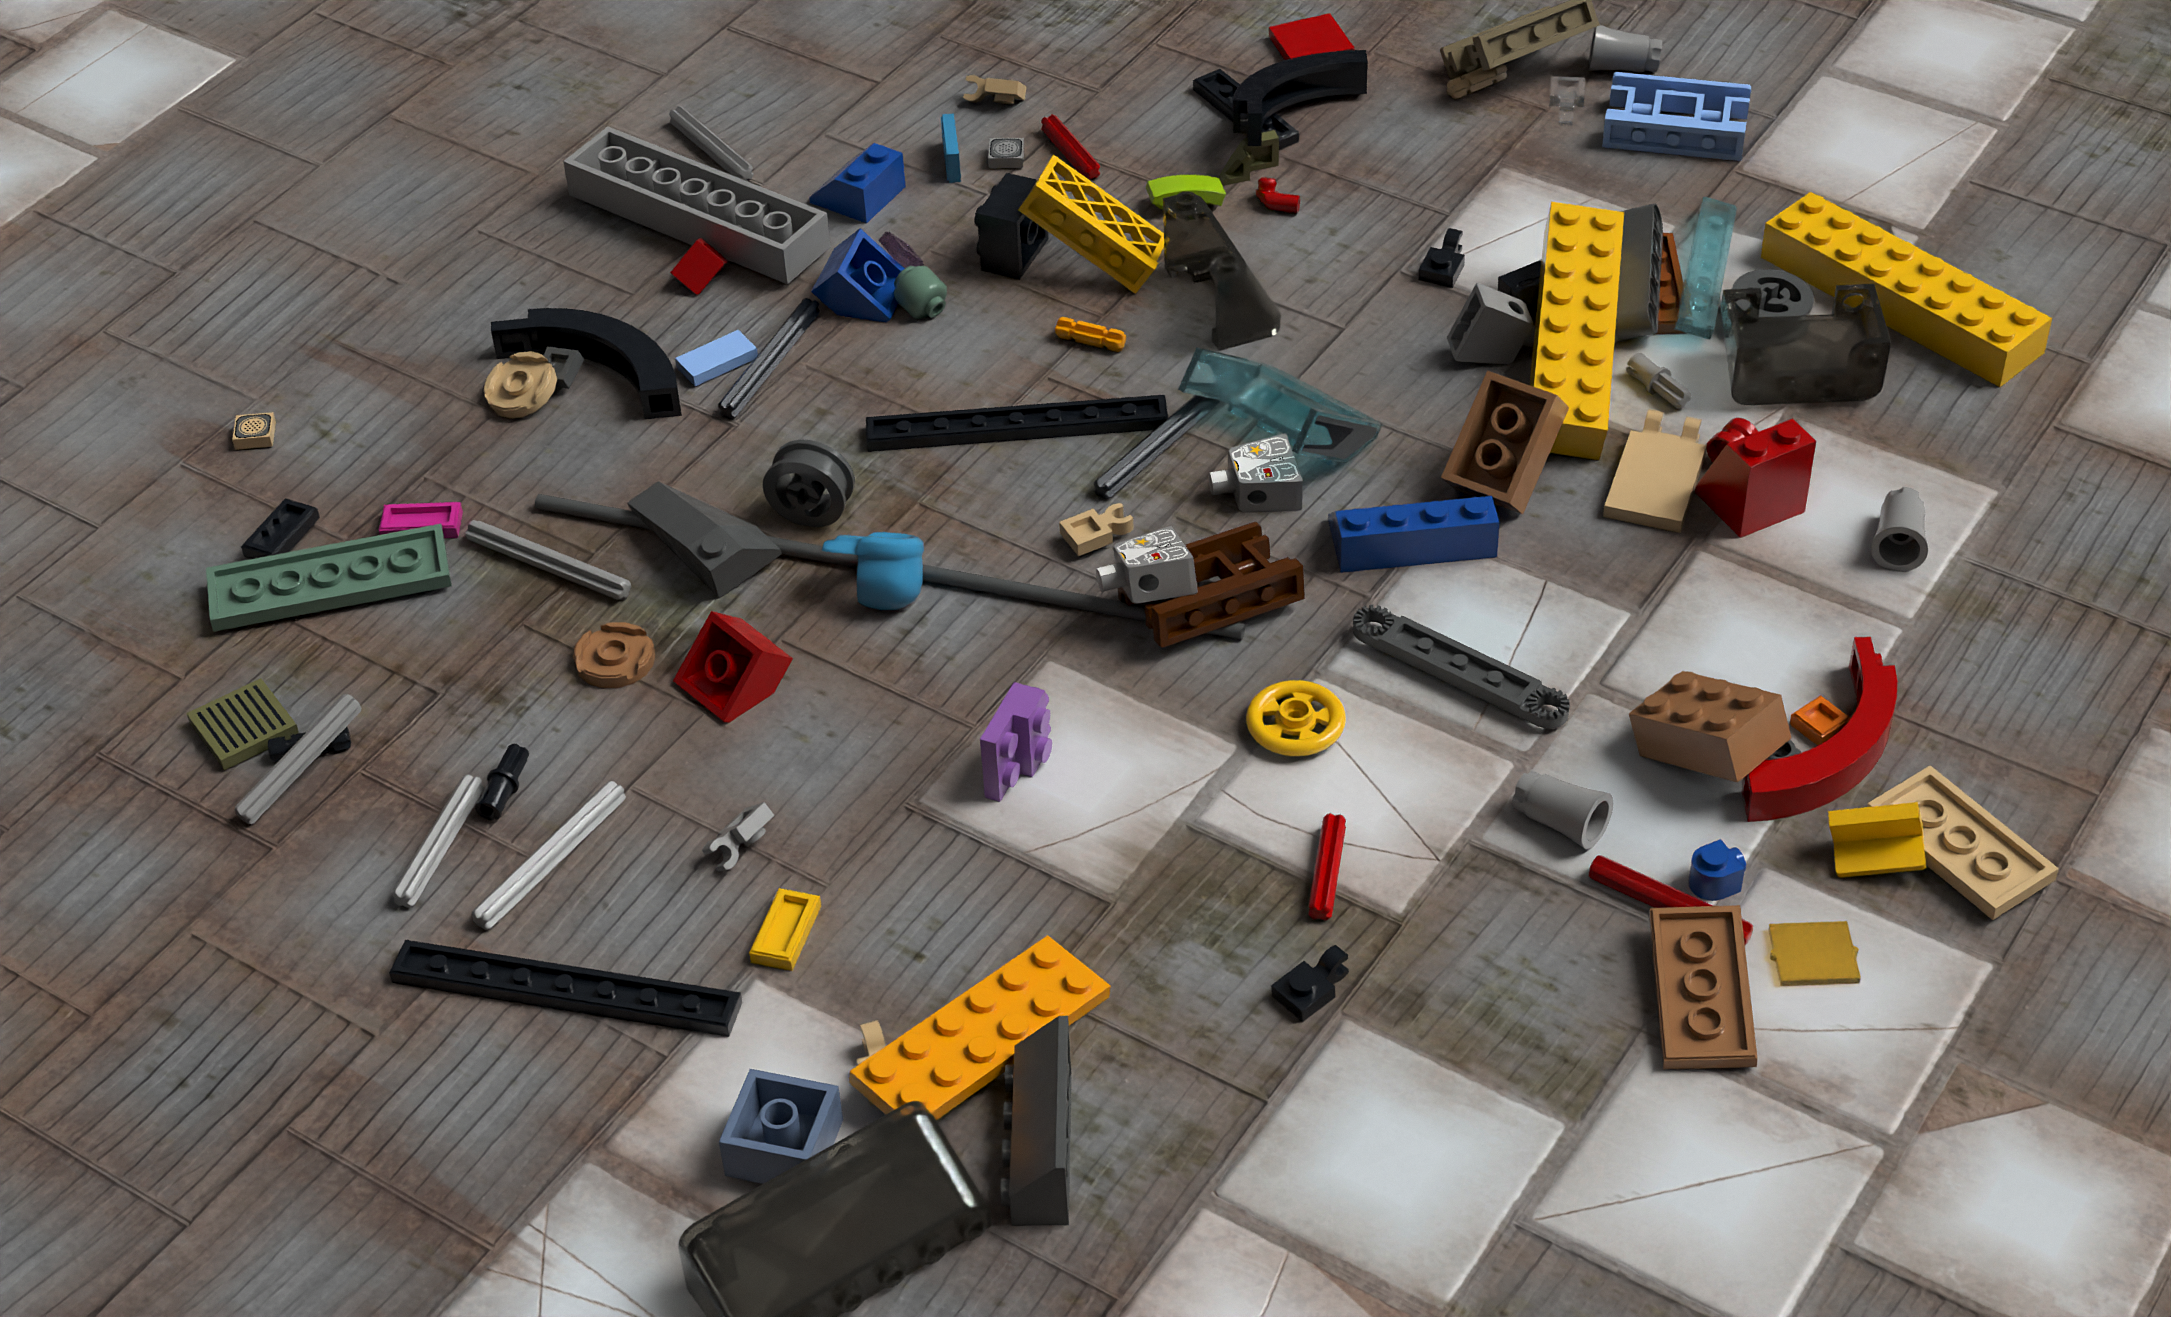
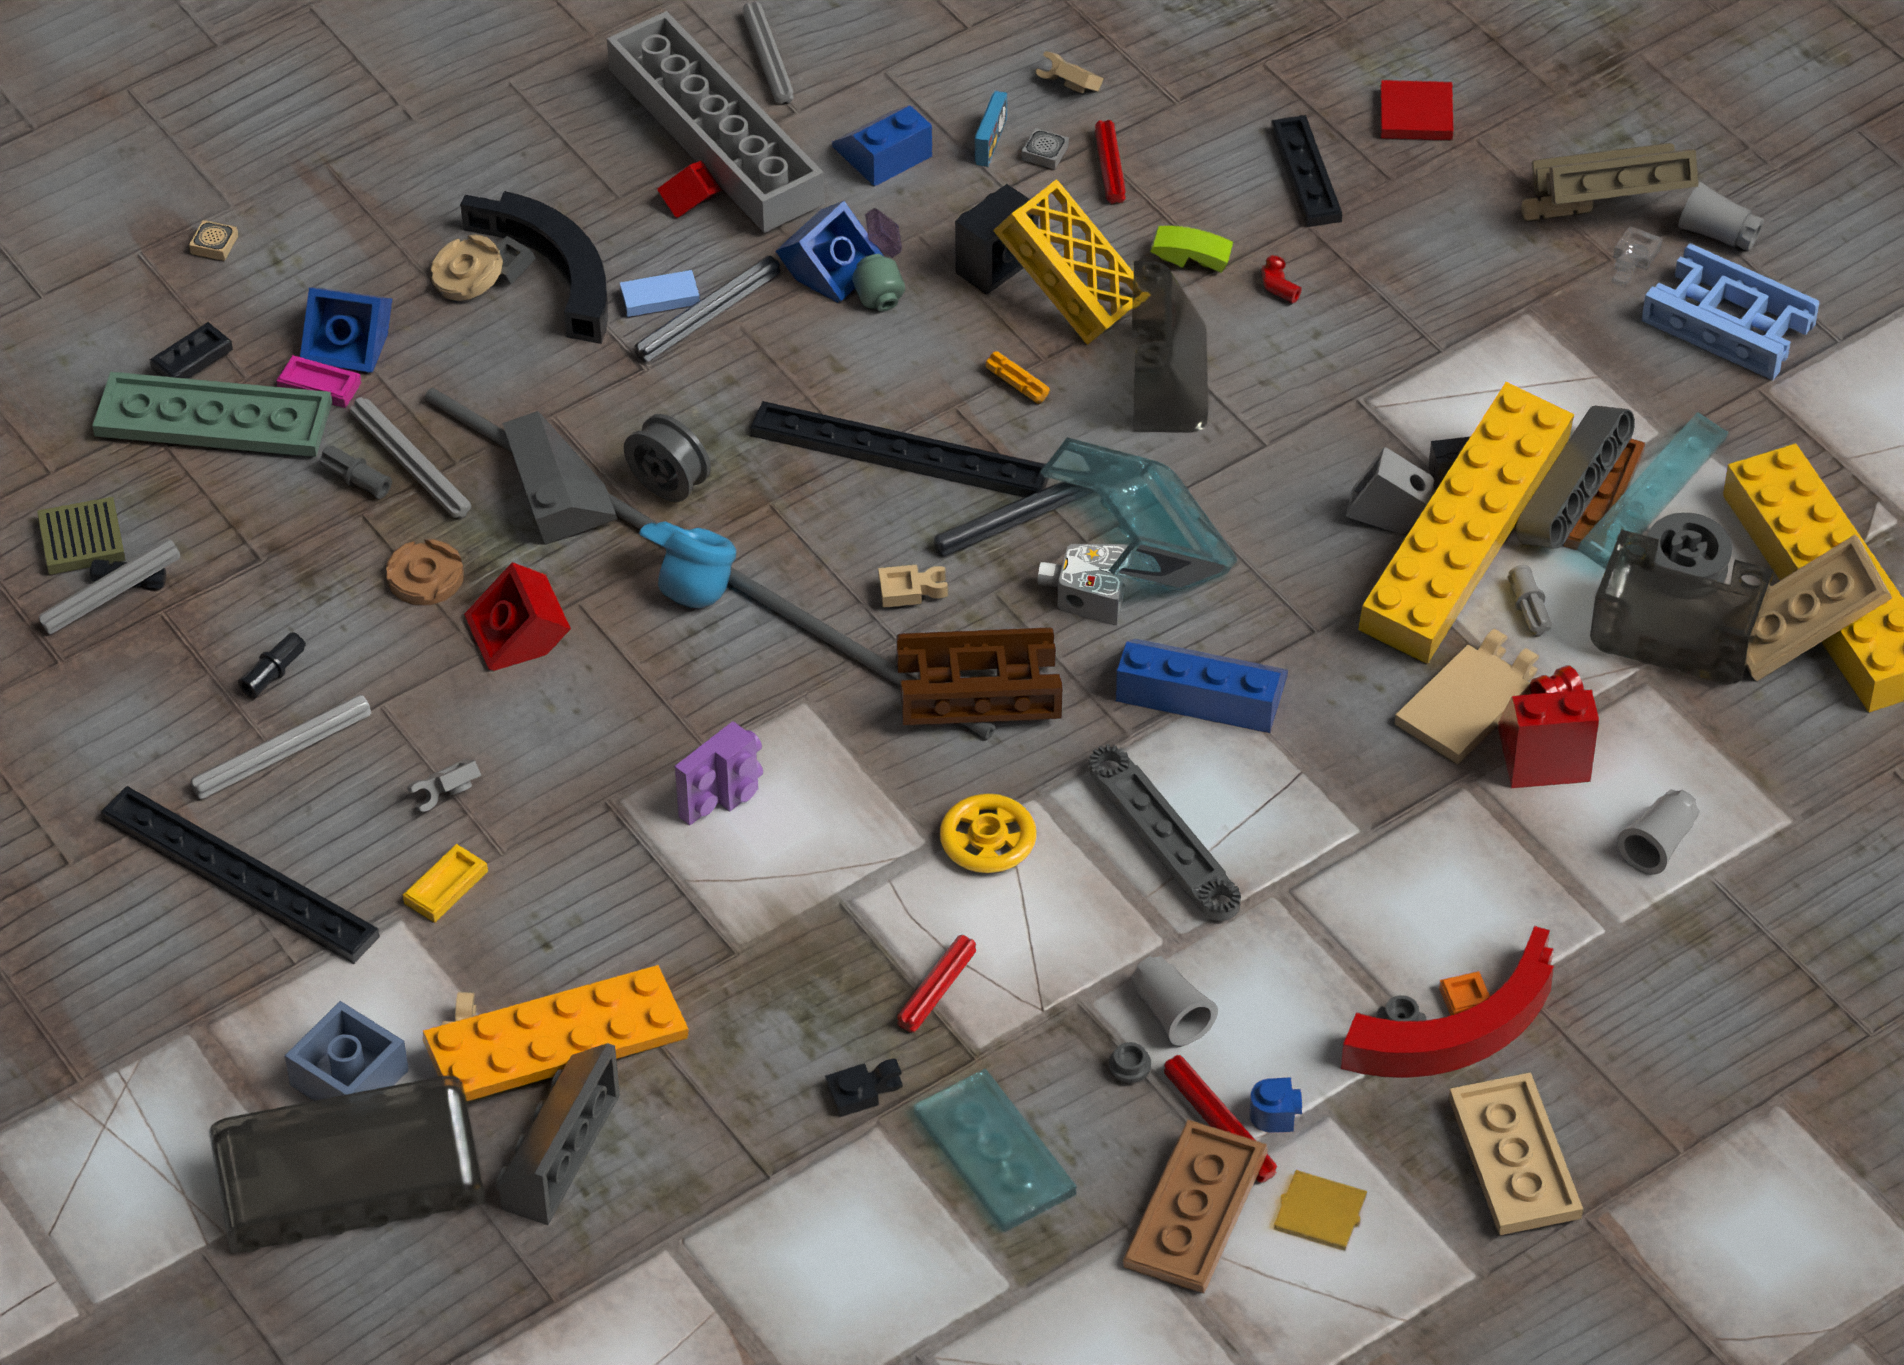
camera: 20 degrees right, 5 degrees up
light grey axle [392,774,484,908] -> none
light grey torso [1096,526,1198,603] -> none
olive slope [1219,130,1279,186] -> none
black arch [1233,50,1368,146] -> none
black plate [1418,228,1465,288] -> none
medium nougat brick [1441,370,1569,514] -> none
medium nougat brick [1629,671,1791,783] -> none
yellow panel [1828,802,1926,878] -> none
none -> blue slope [300,288,393,372]
none -> dark grey axle [320,446,392,499]
none -> clear light blue tile [914,1068,1077,1233]
none -> dark grey plate [1109,1042,1151,1083]
none -> tan tile [1721,535,1892,681]

